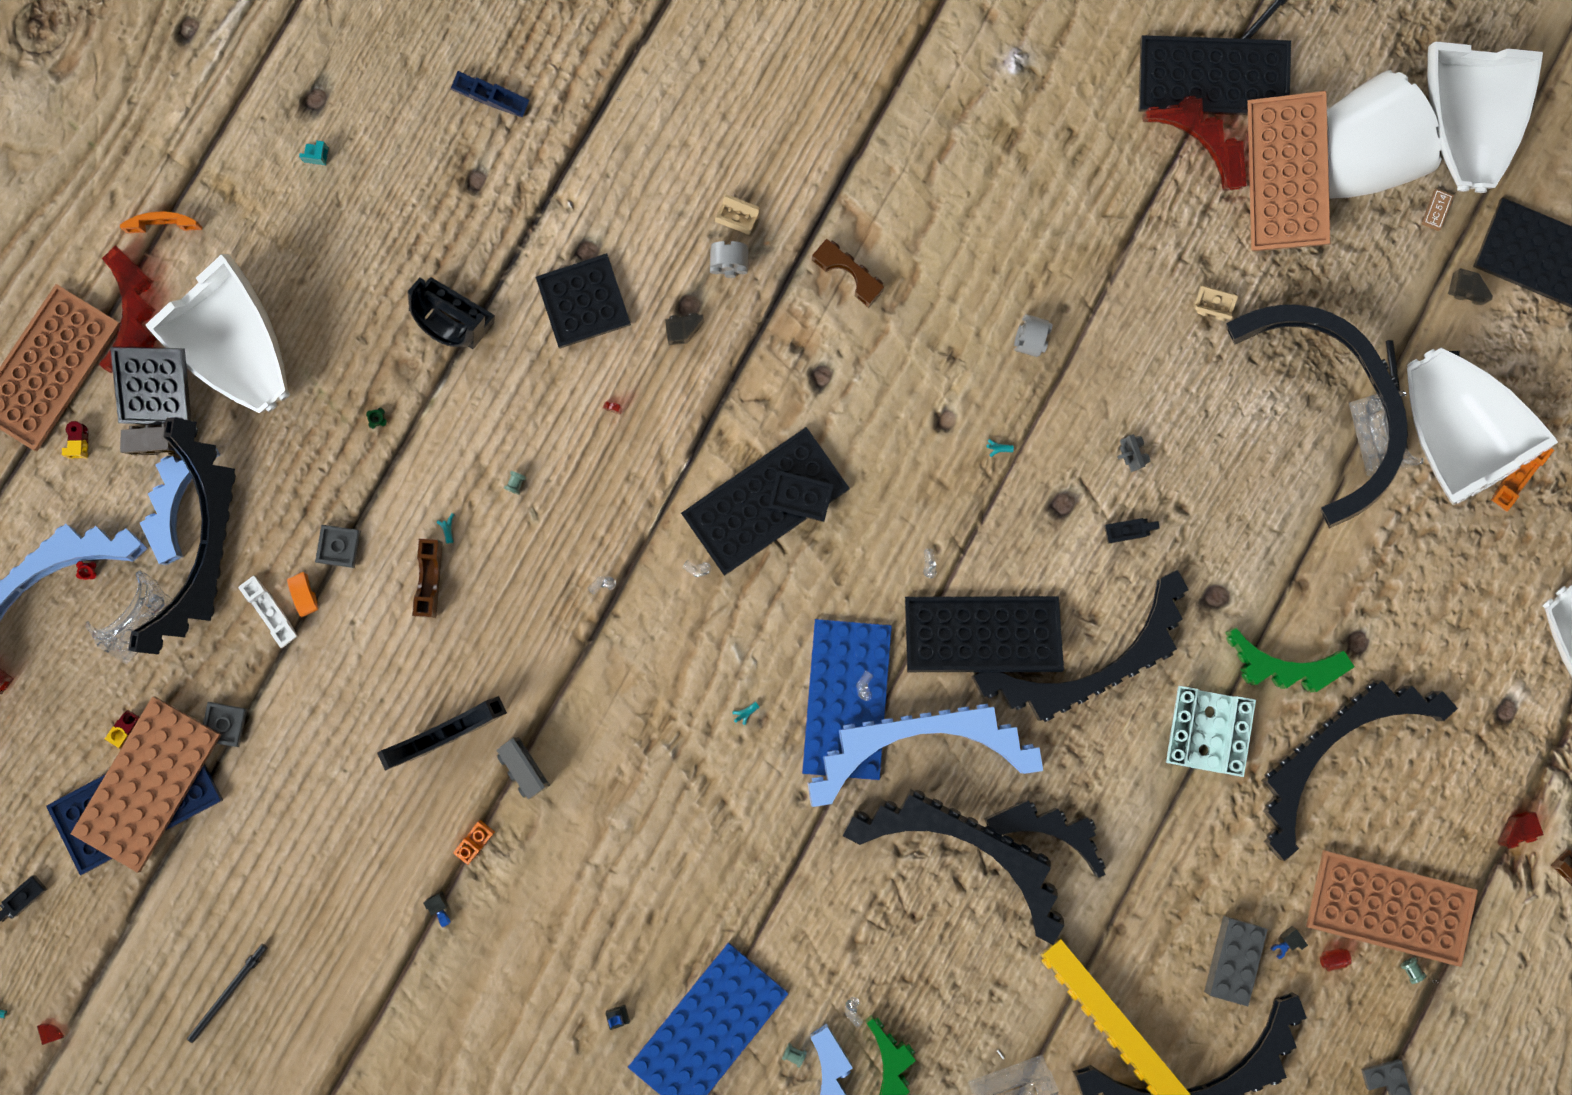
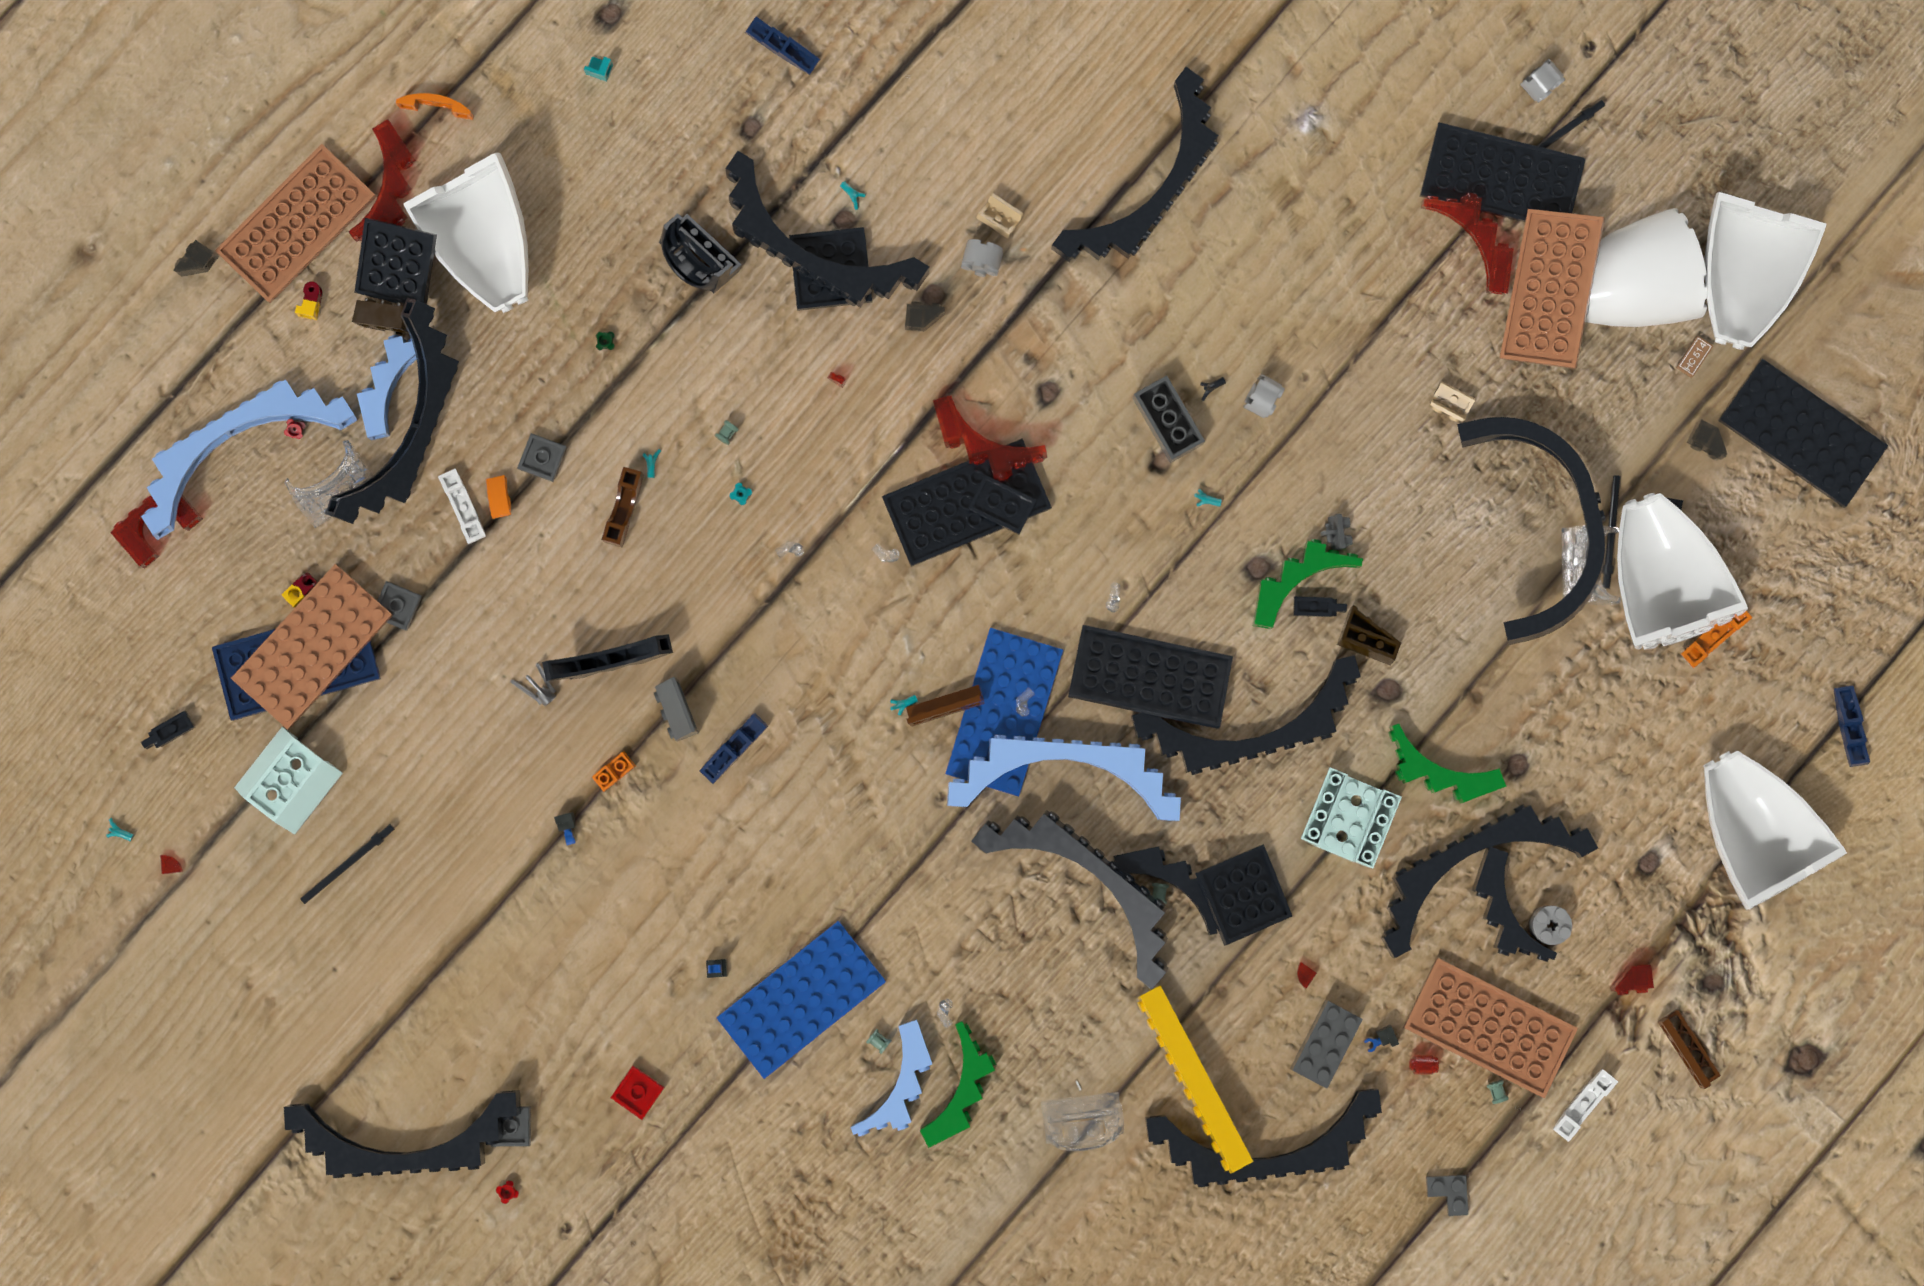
camera: 15 degrees right, 0 degrees up
reddish brown arch [812,238,884,308] -> none
none -> light aqua slope [234,727,343,834]
none -> flat silver plant [510,663,556,706]
none -> dark blue slope [699,713,769,784]
none -> black arch [725,151,930,308]
none -> teal plate [729,483,752,505]
none -> teal bar [840,181,866,210]
none -> reddish brown fence [906,685,985,727]
none -> clear red arch [933,396,1047,480]
none -> black arch [1051,67,1219,262]
none -> dark grey brick [1133,376,1205,463]
none -> sand green bush [1152,883,1169,904]
none -> black plate [1195,844,1292,946]
none -> black bar [1200,377,1226,401]
none -> green arch [1252,539,1363,629]
none -> clear red tile [1297,962,1317,989]
none -> dark brown wedge [1337,605,1401,666]
none -> black arch [1471,847,1557,962]
none -> light grey brick [1529,906,1572,945]
none -> white slope [1553,1069,1618,1142]

